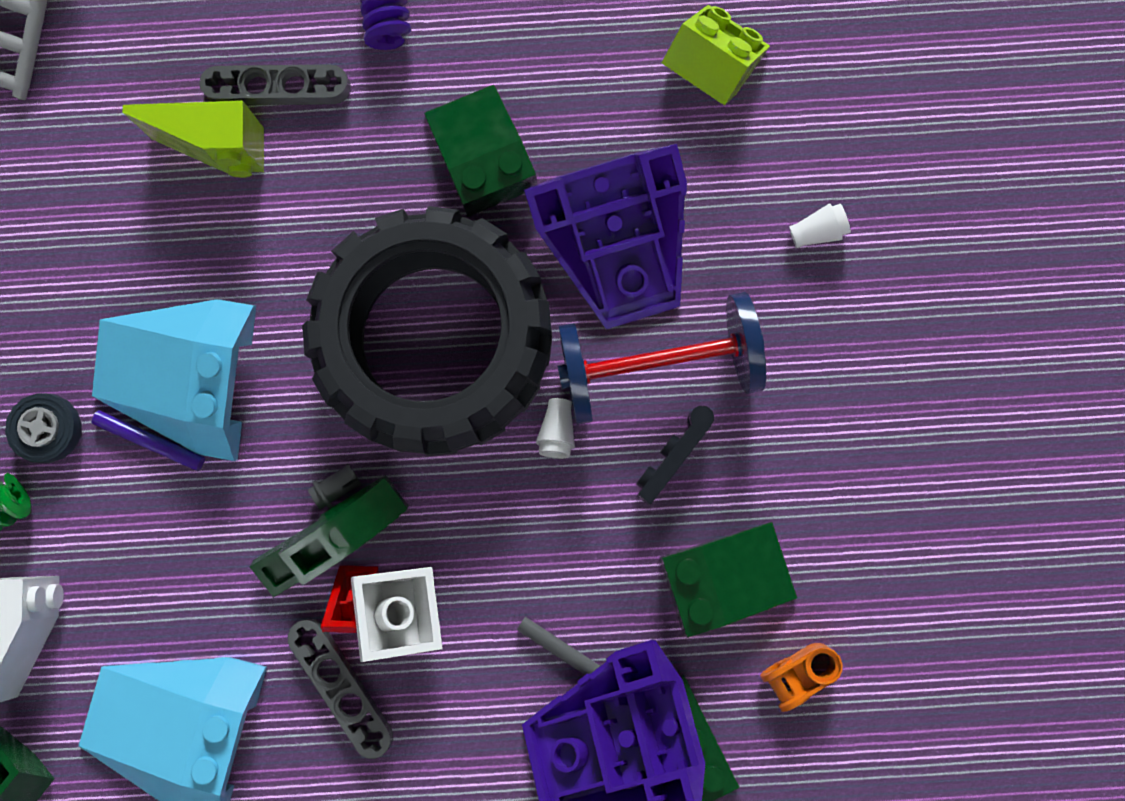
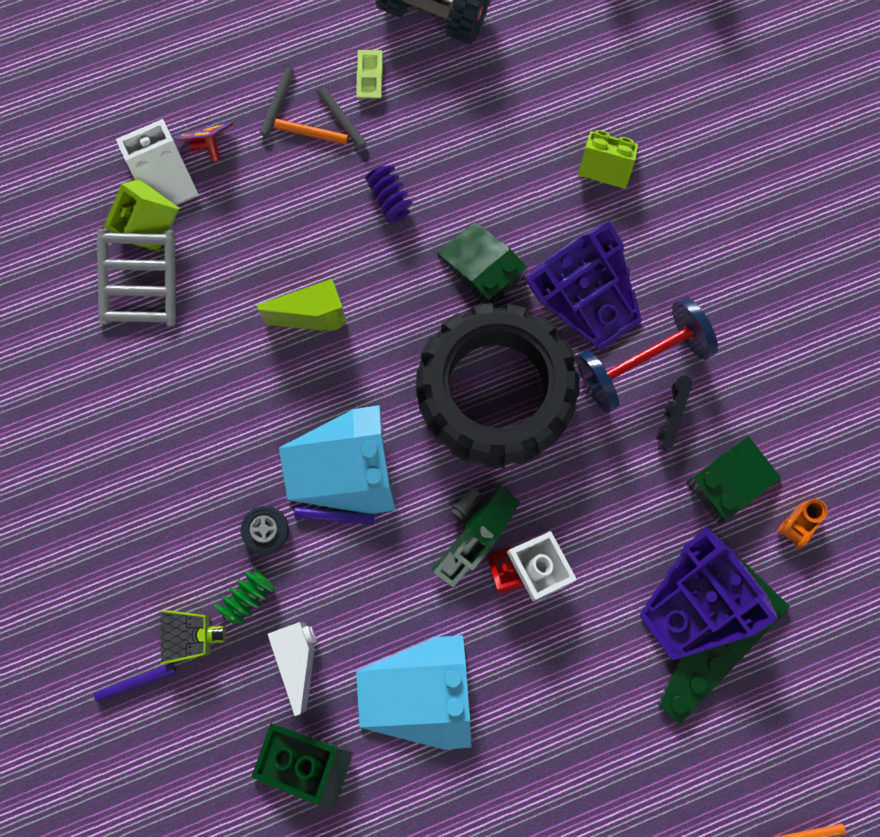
camera: 25 degrees left, 5 degrees down
dark grey beam [199,64,351,105] -> none
dark grey beam [288,619,393,759] -> none
dark grey bar [517,617,600,675] -> none
white cone [536,398,575,459] -> none
white cone [789,203,851,248] -> none

